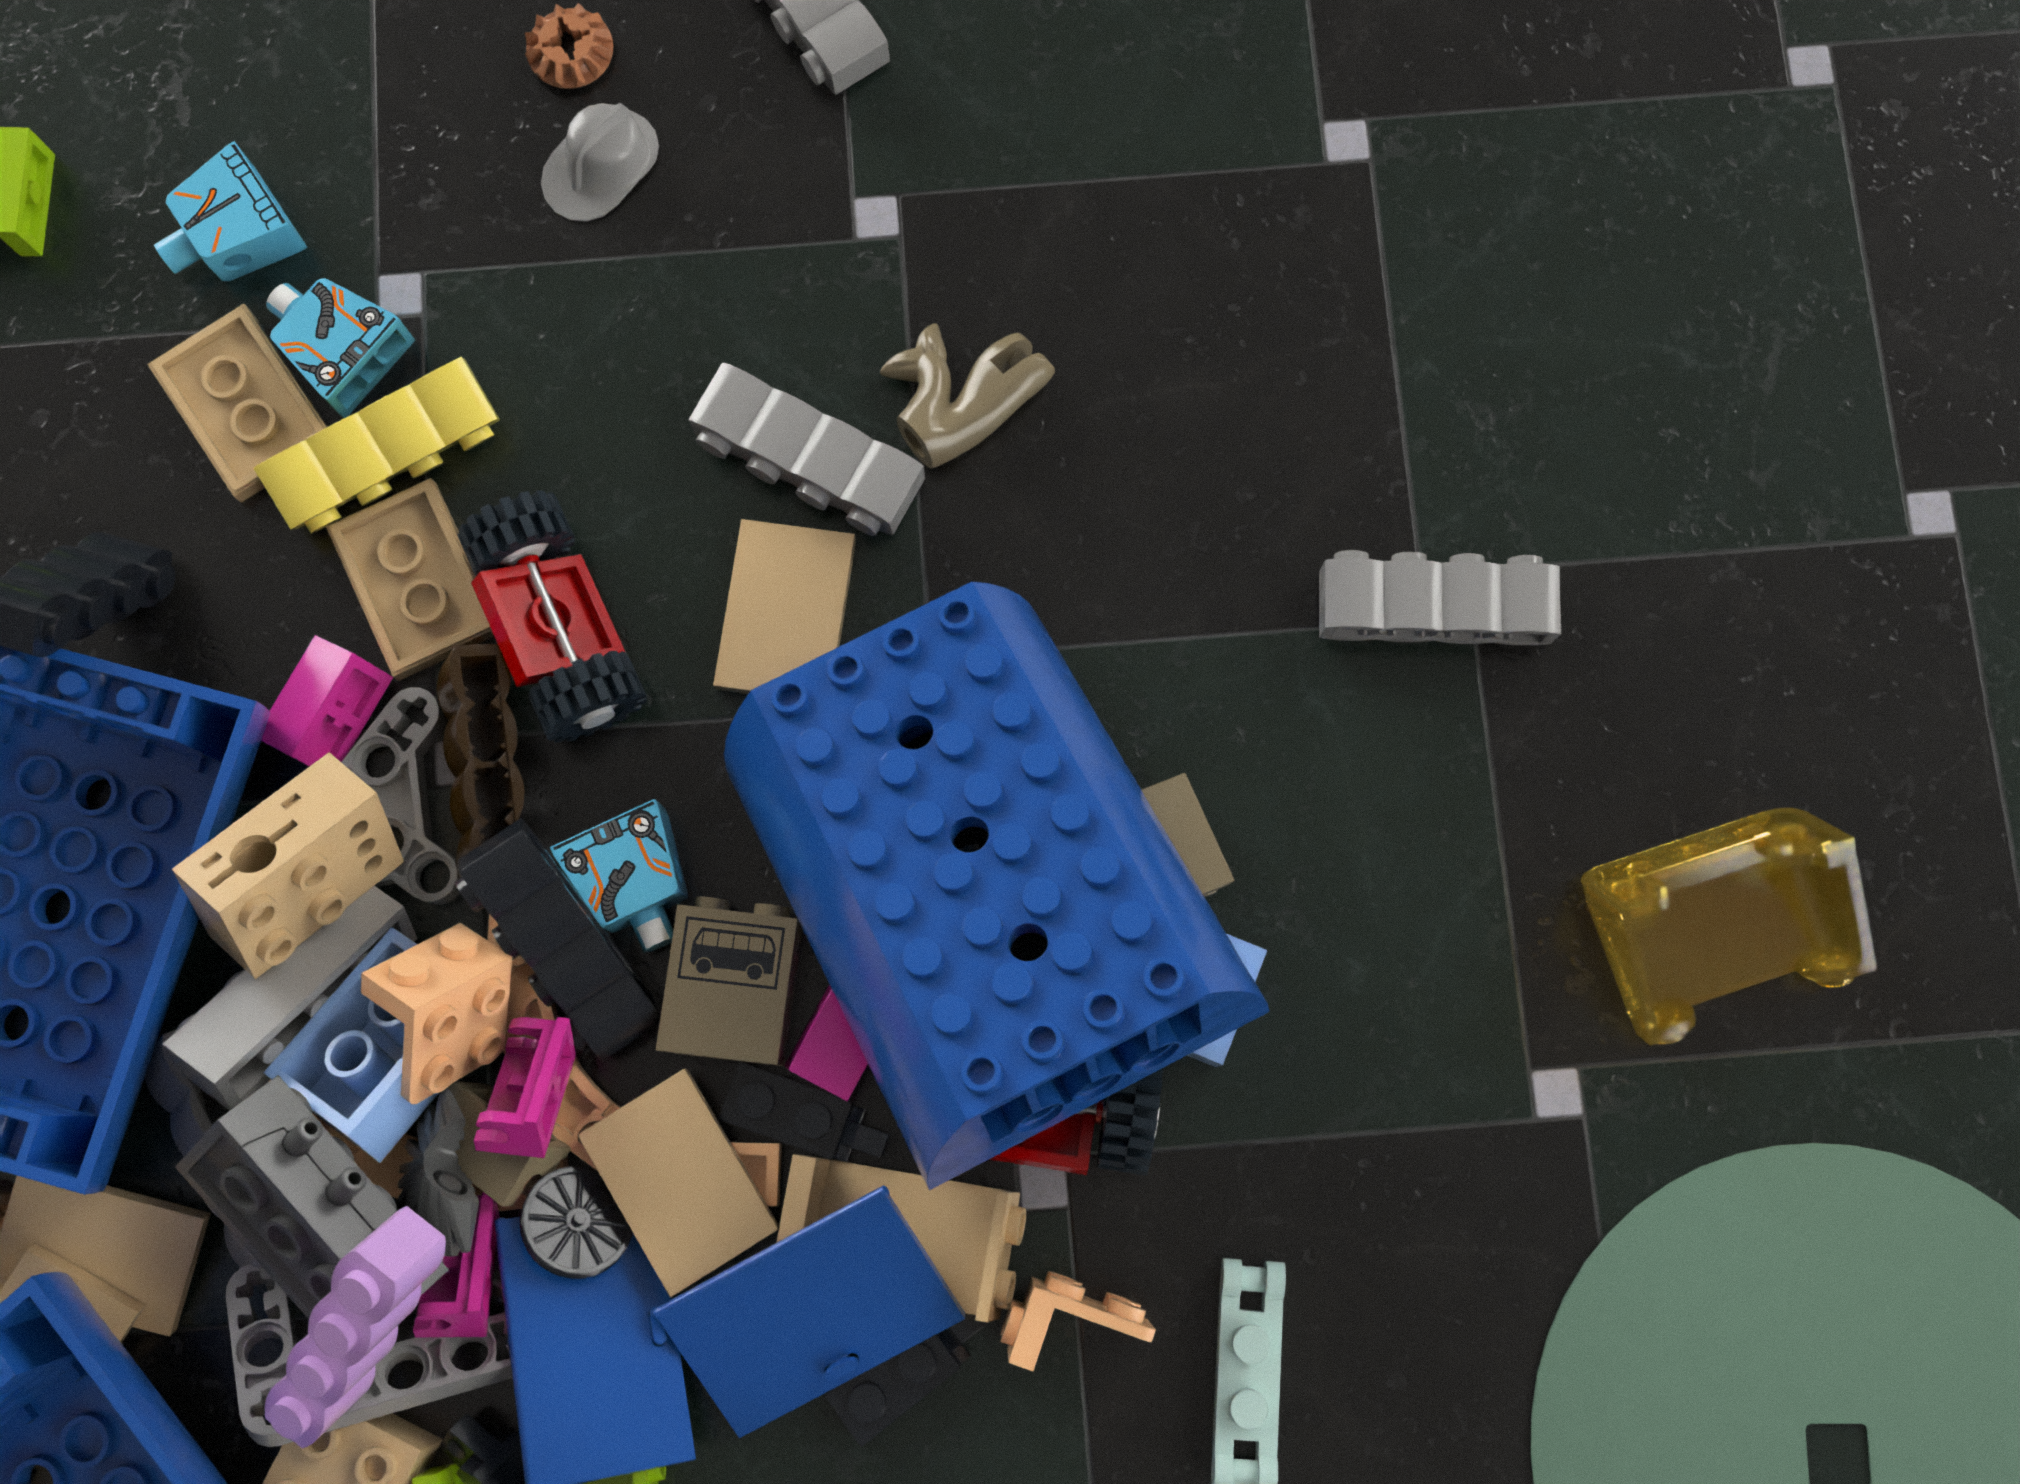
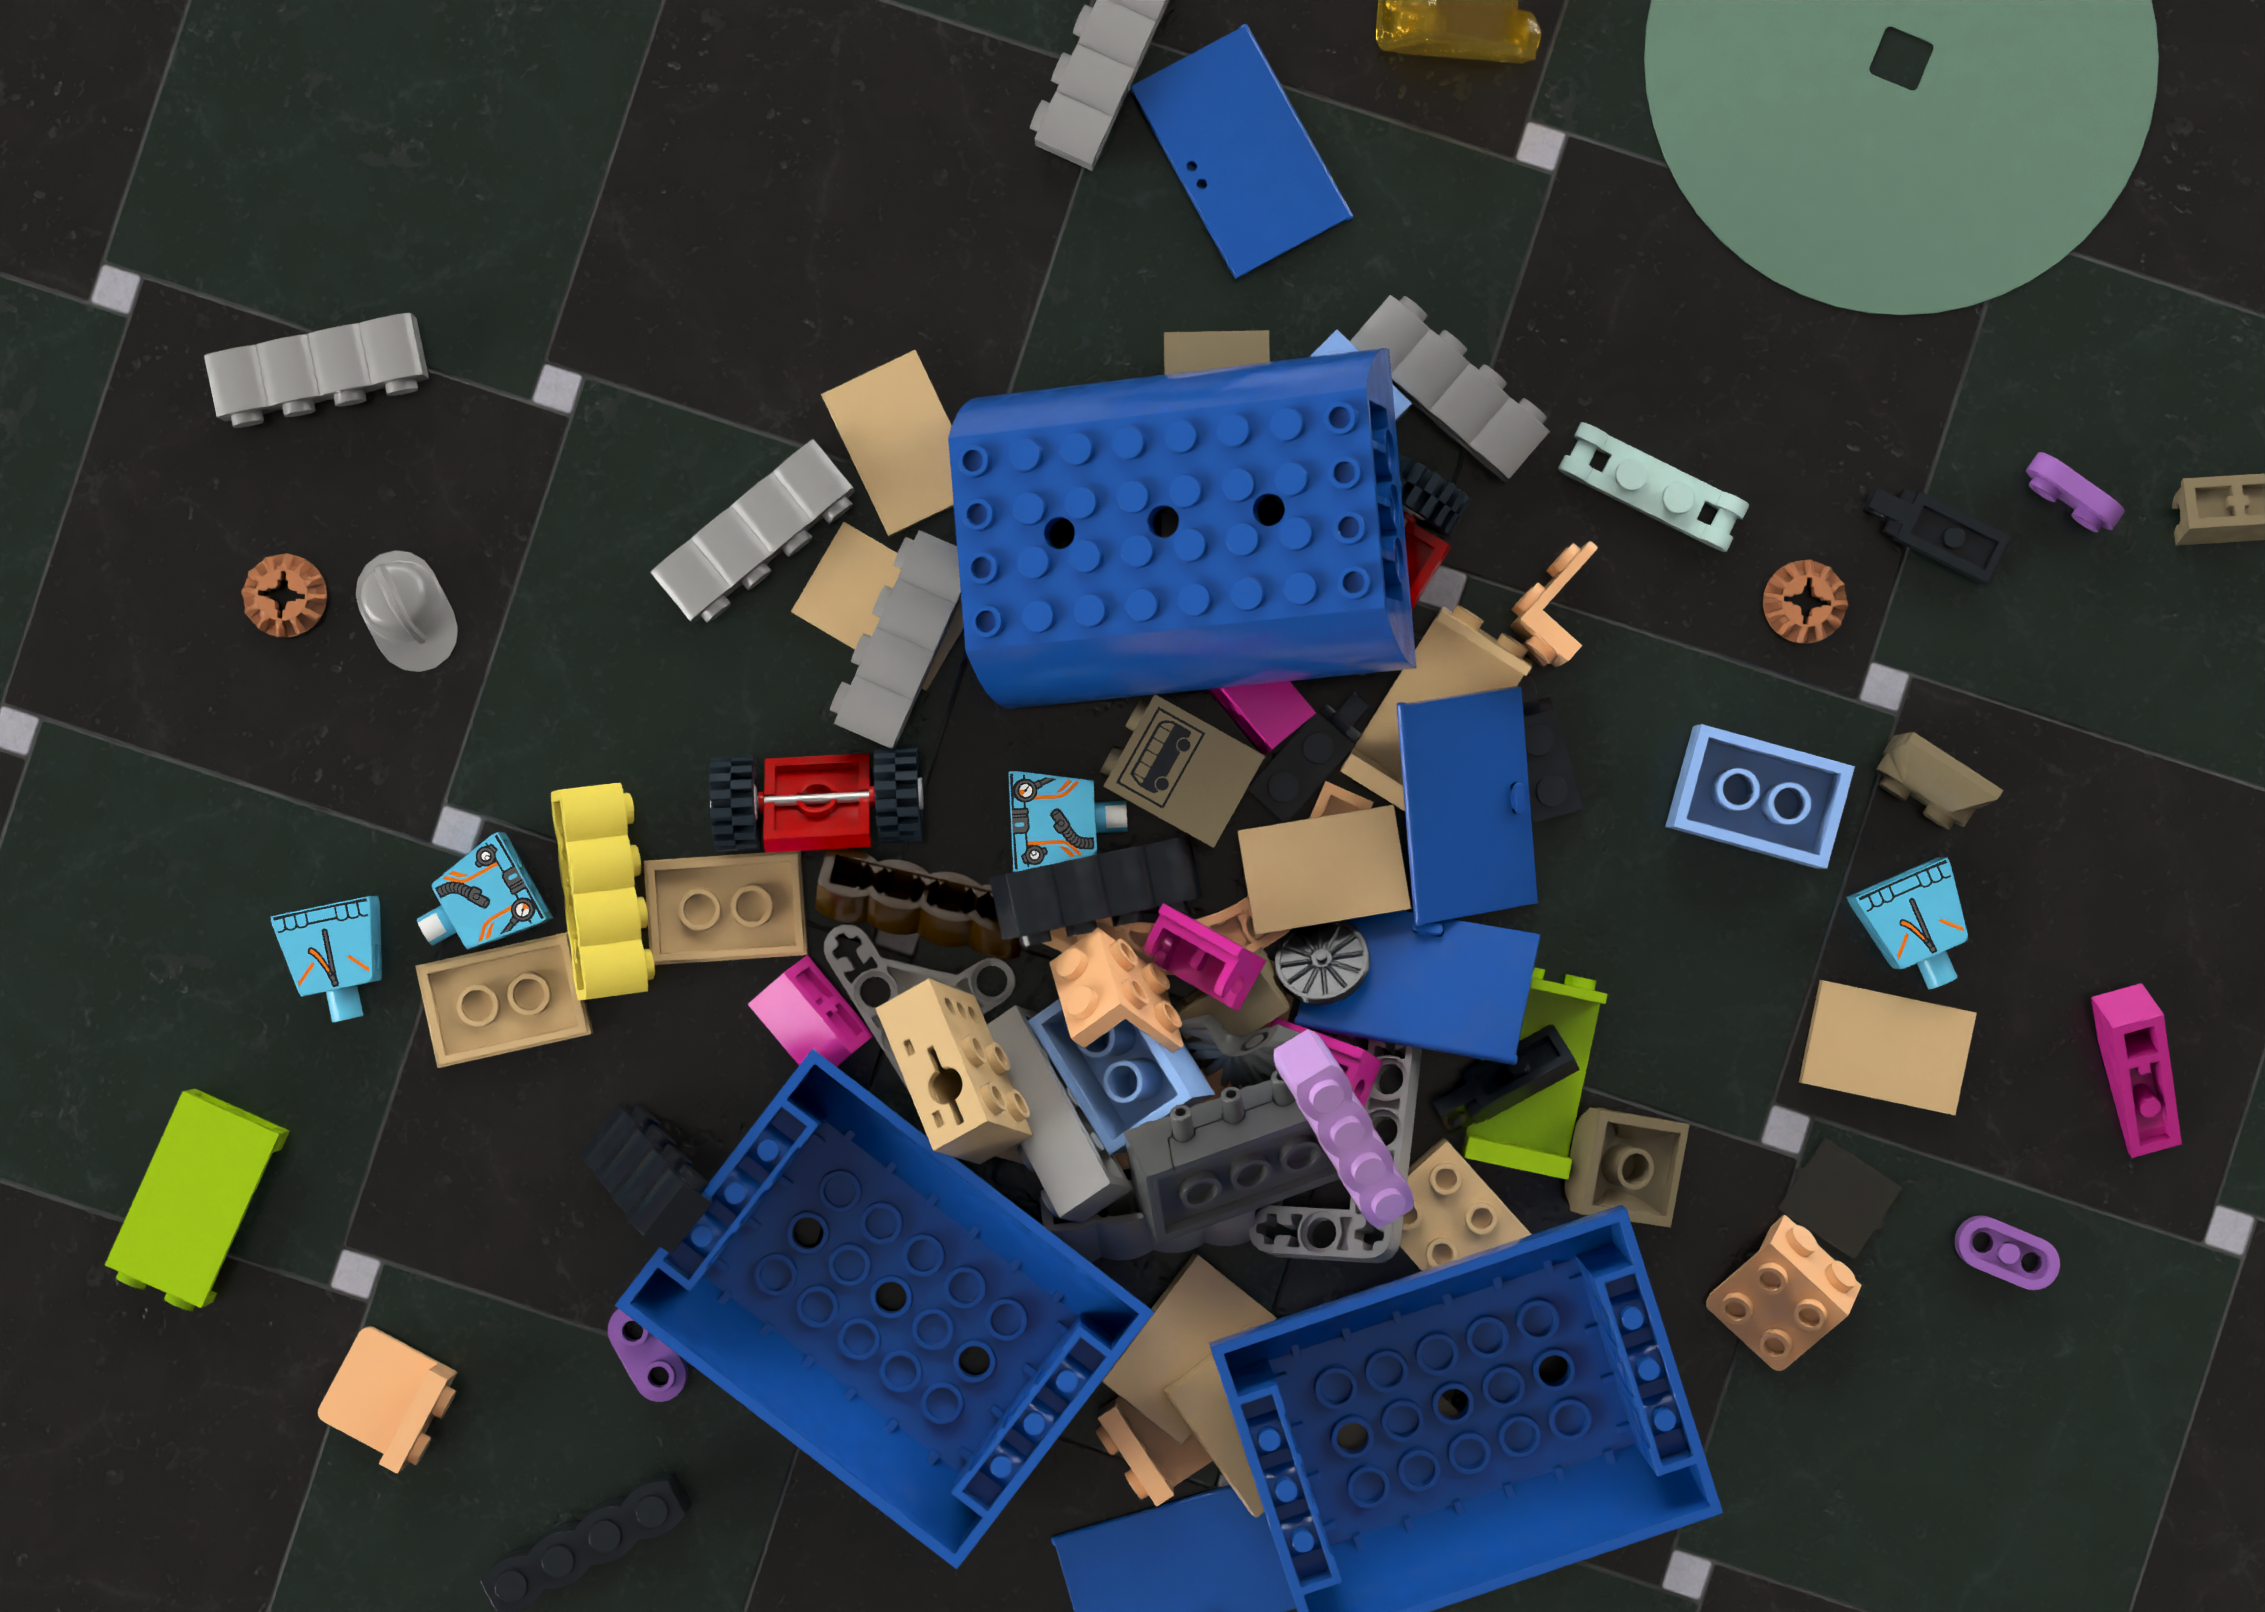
camera: 70 degrees left, 10 degrees up
dark tan piece [880,323,1055,469] -> none
none -> tan tile [821,350,954,537]
none -> light grey brick [830,530,961,749]
none -> blue container [1129,24,1354,280]
none -> light grey brick [1350,295,1550,483]

